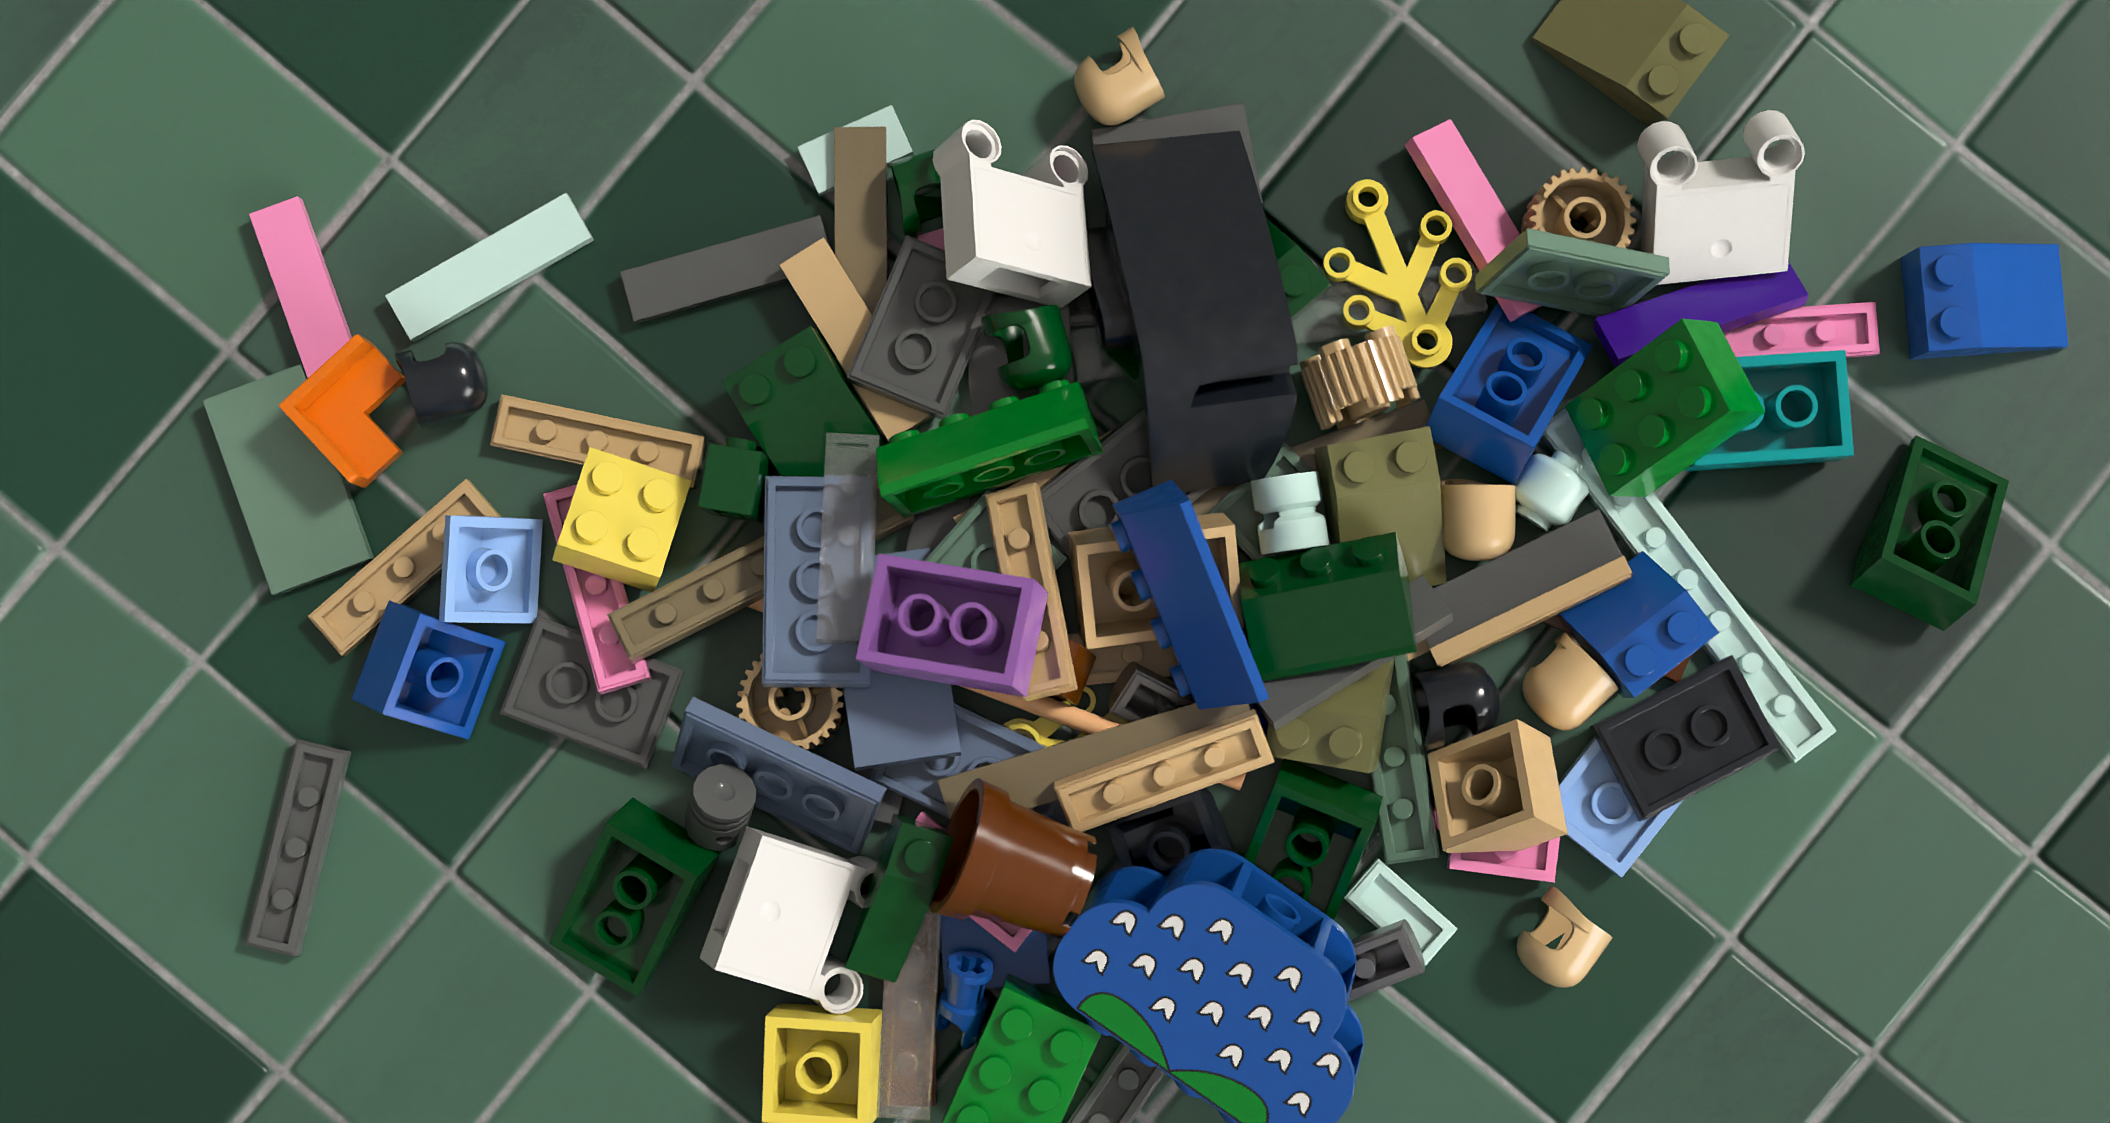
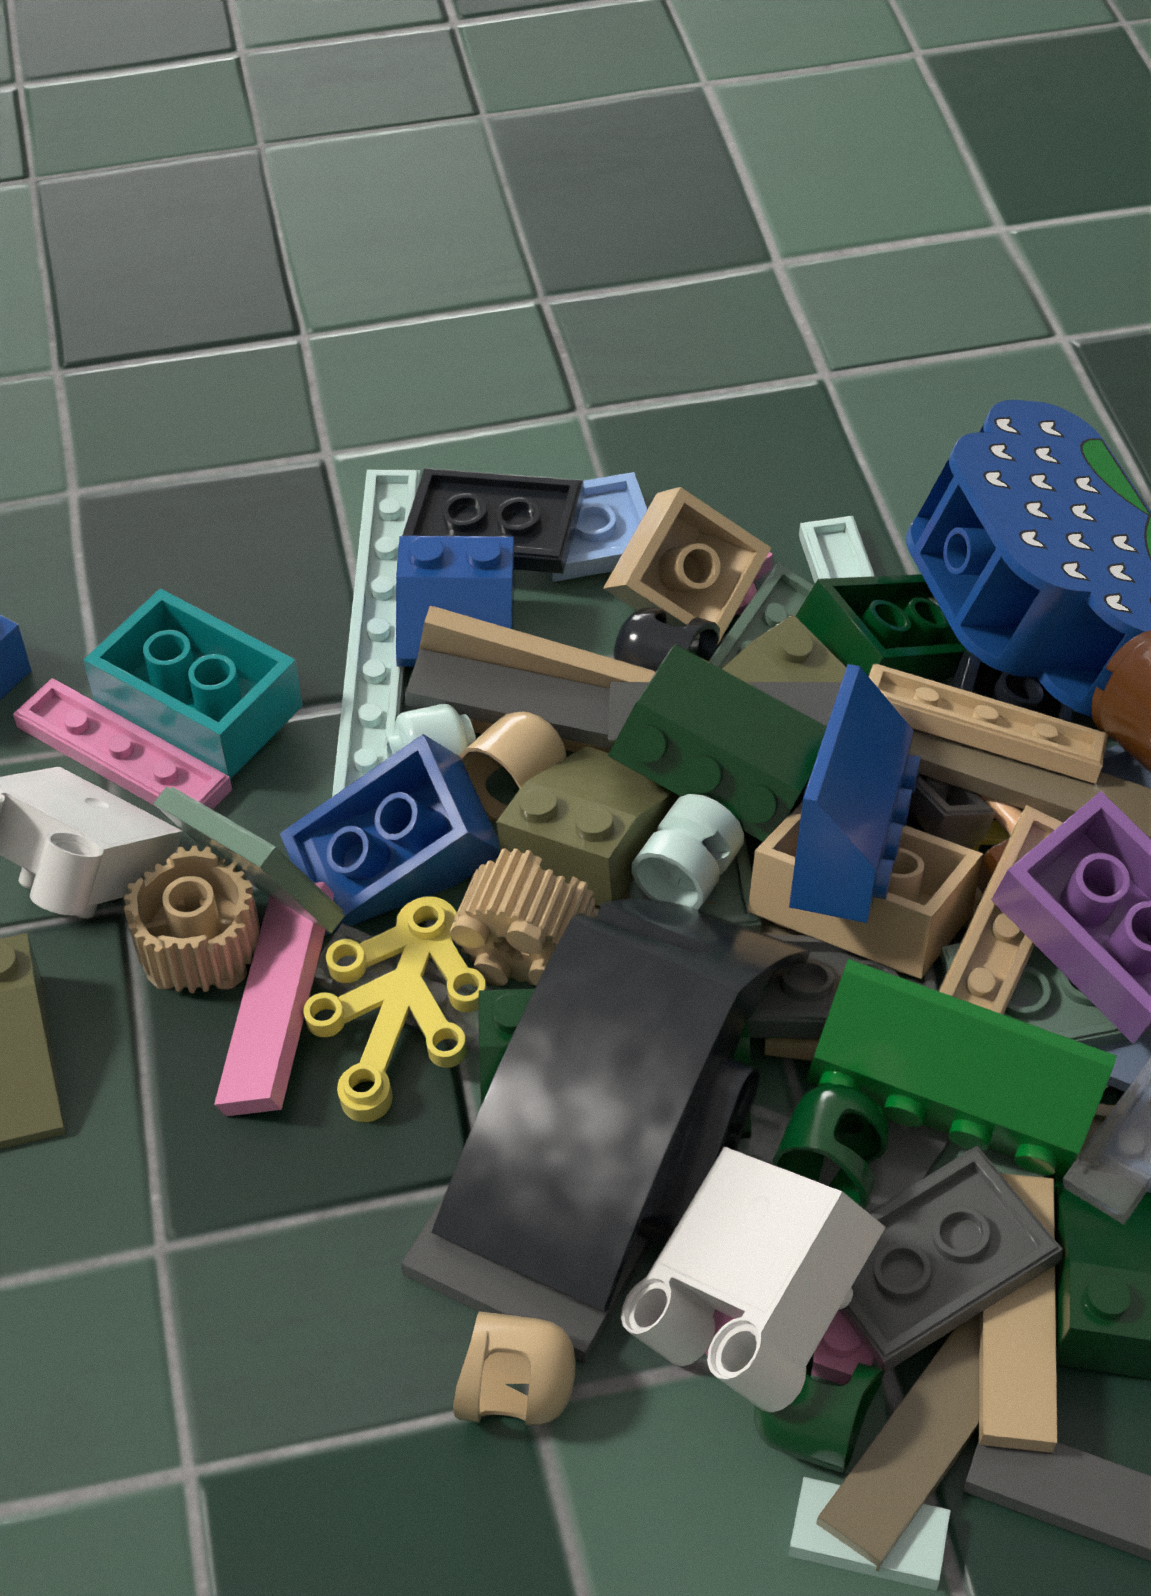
camera: 145 degrees left, 35 degrees down
flat silver brick [1348,919,1425,1001] -> none
tan helmet [1517,886,1613,988] -> none
tan helmet [1522,631,1619,731] -> none
green brick [1565,318,1765,497] -> none
dark purple tile [1593,261,1809,368] -> none
dark green slope [1850,435,2009,631] -> none

